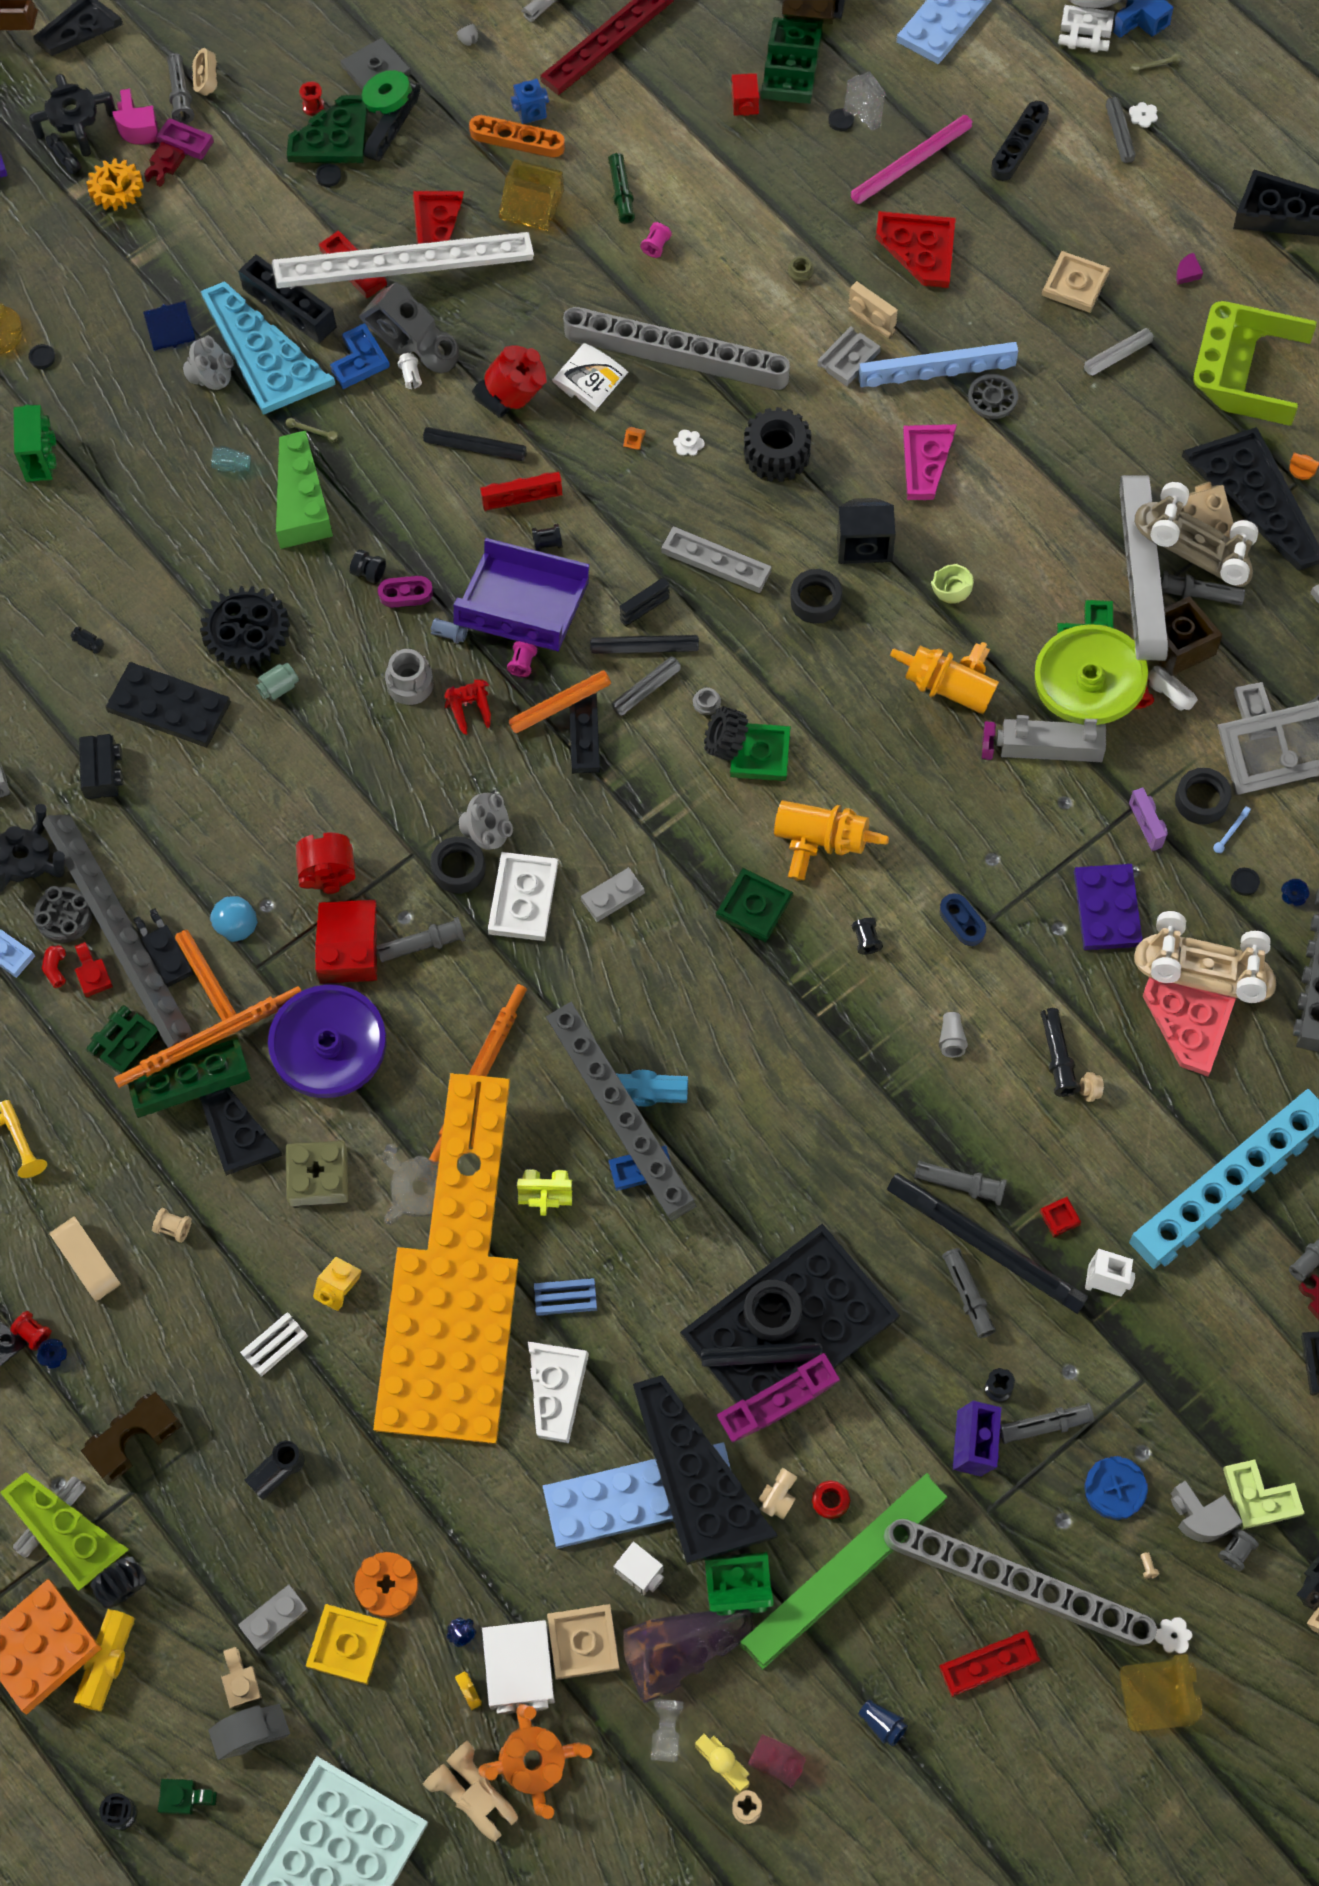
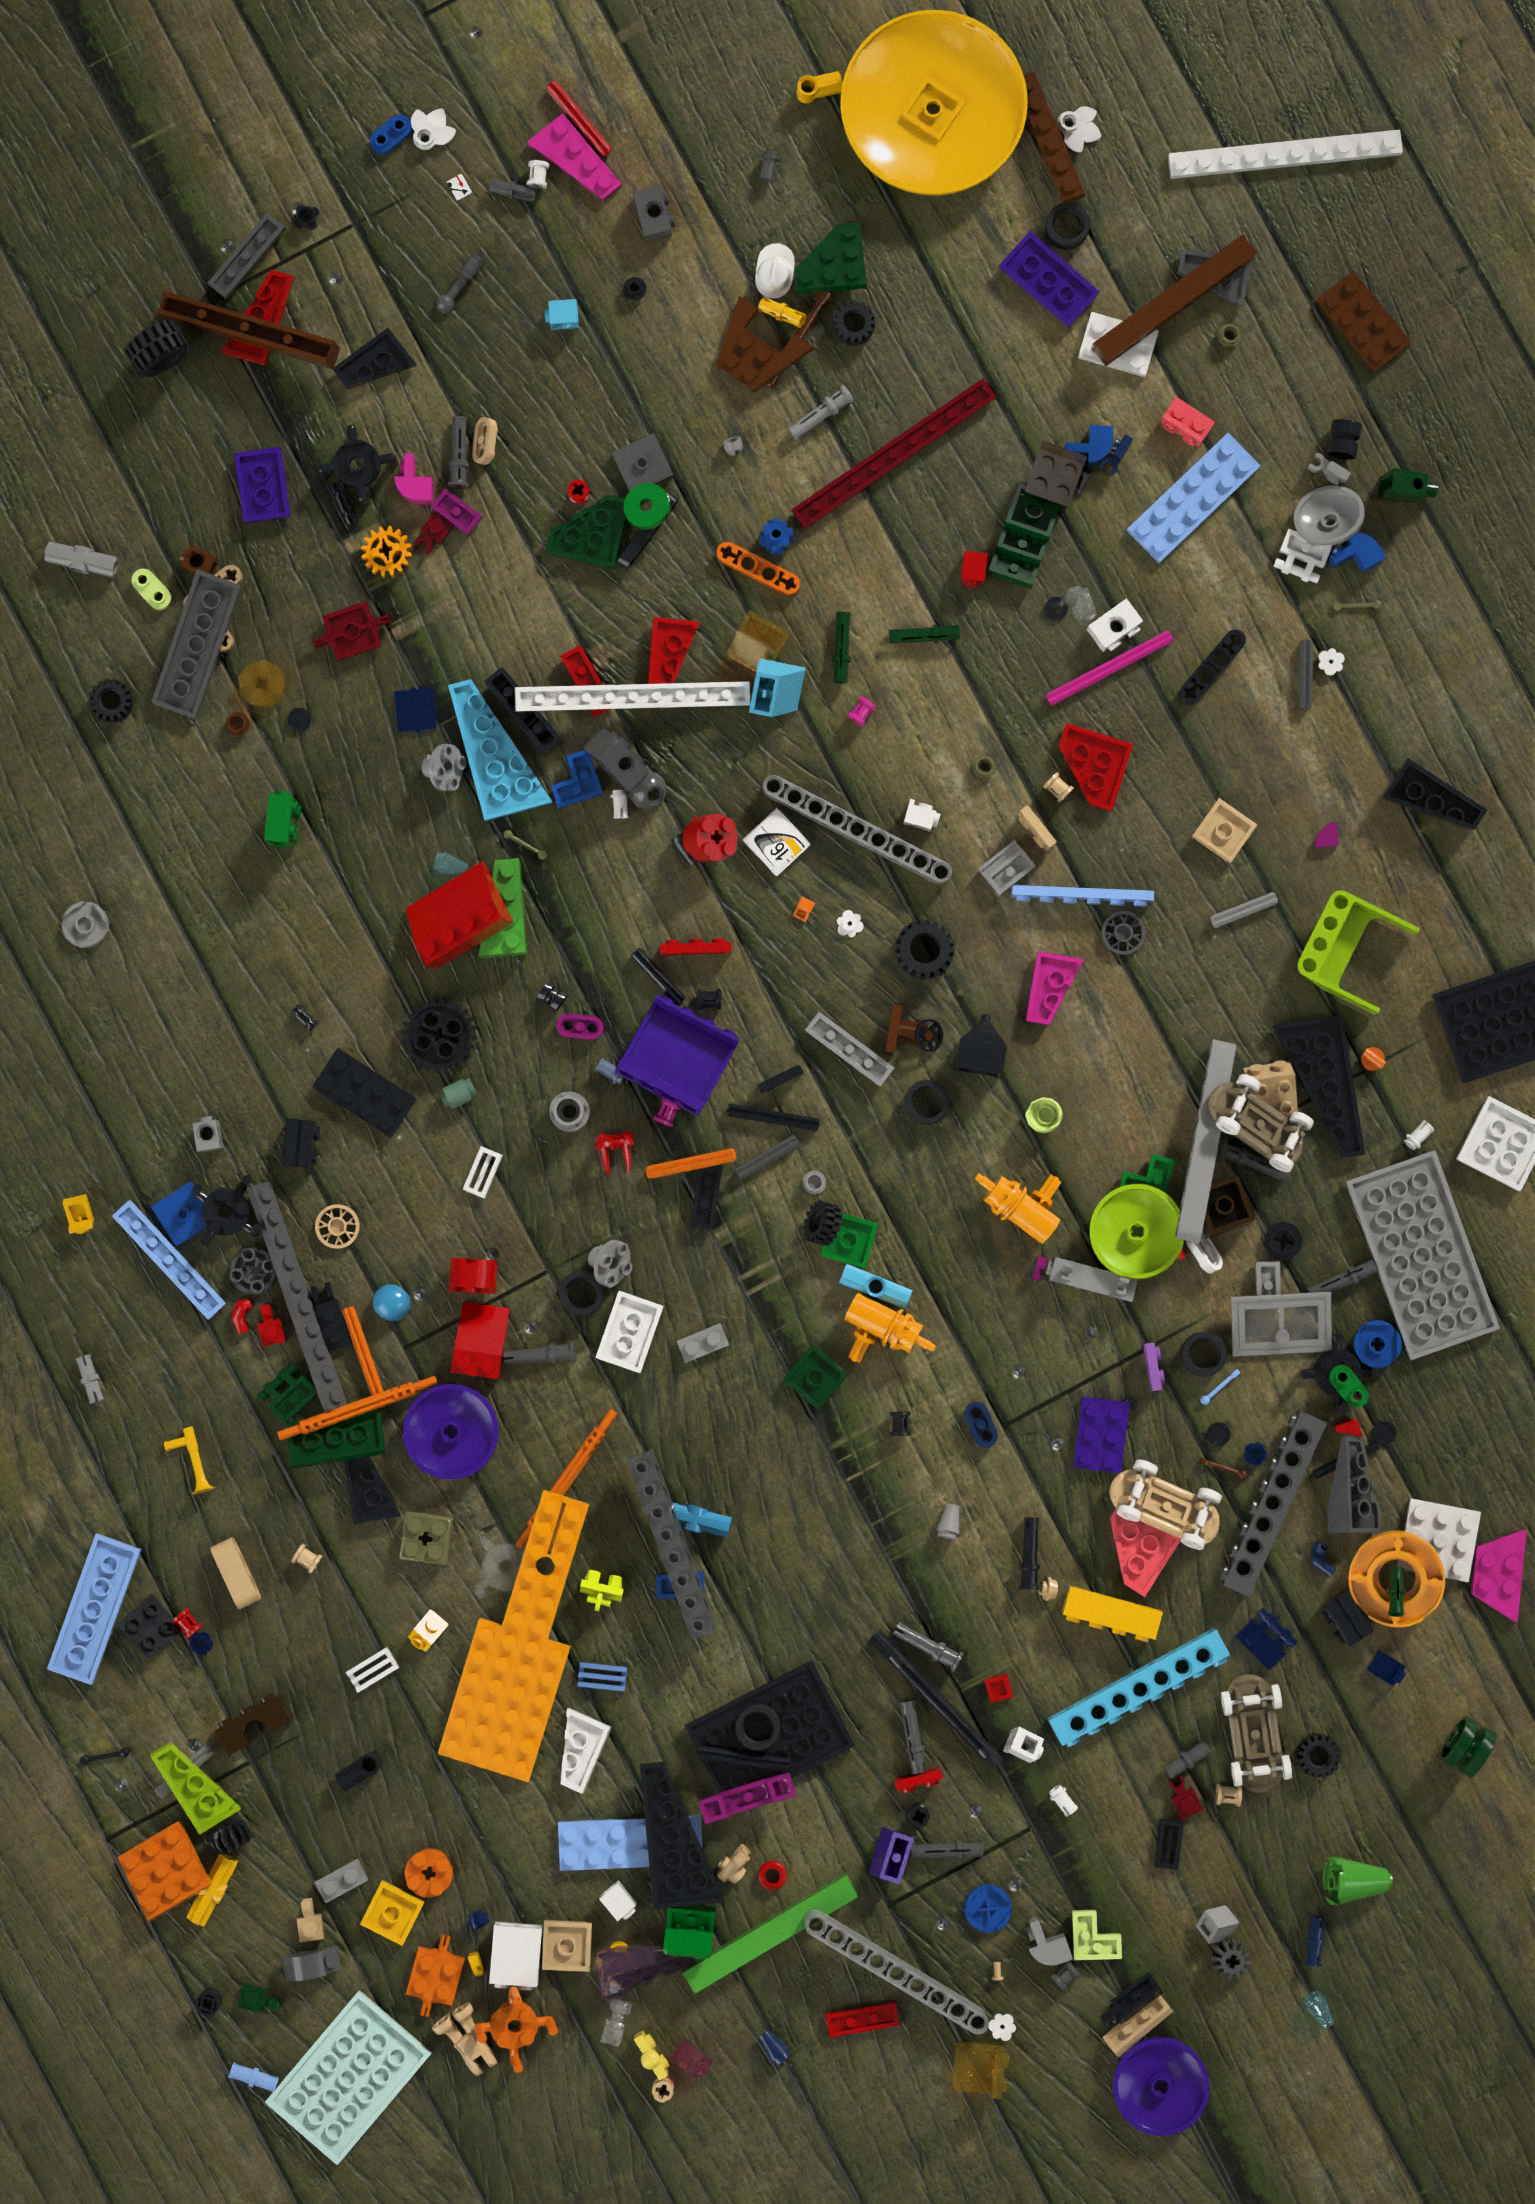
camera: 10 degrees right, 20 degrees up
black piece [315,163,341,187] -> none
black axle [423,427,527,461] -> none
none -> dark red plate [313,601,391,662]
none -> tan wheel [315,1204,360,1249]
none -> red slope [406,861,513,969]
none -> orange plate [406,1934,465,2017]
none -> white tile [462,1146,503,1199]
none -> black axle [631,948,685,1005]
none -> medium azure slope [749,659,806,717]
none -> medium azure piece [839,1264,913,1309]
none -> reddish brown piece [885,1004,943,1054]
none -> dark green pin [889,624,960,644]
none -> red plate [894,1767,943,1793]
none -> white brick [904,799,940,832]
none -> tan bush [1043,772,1074,803]
none -> white pin [1049,1785,1078,1817]
none -> yellow brick [1061,1585,1163,1642]
none -> white brick [1087,598,1143,652]
none -> reddish brown hinge [1200,1458,1248,1479]
none -> black gear [1265,1222,1303,1260]

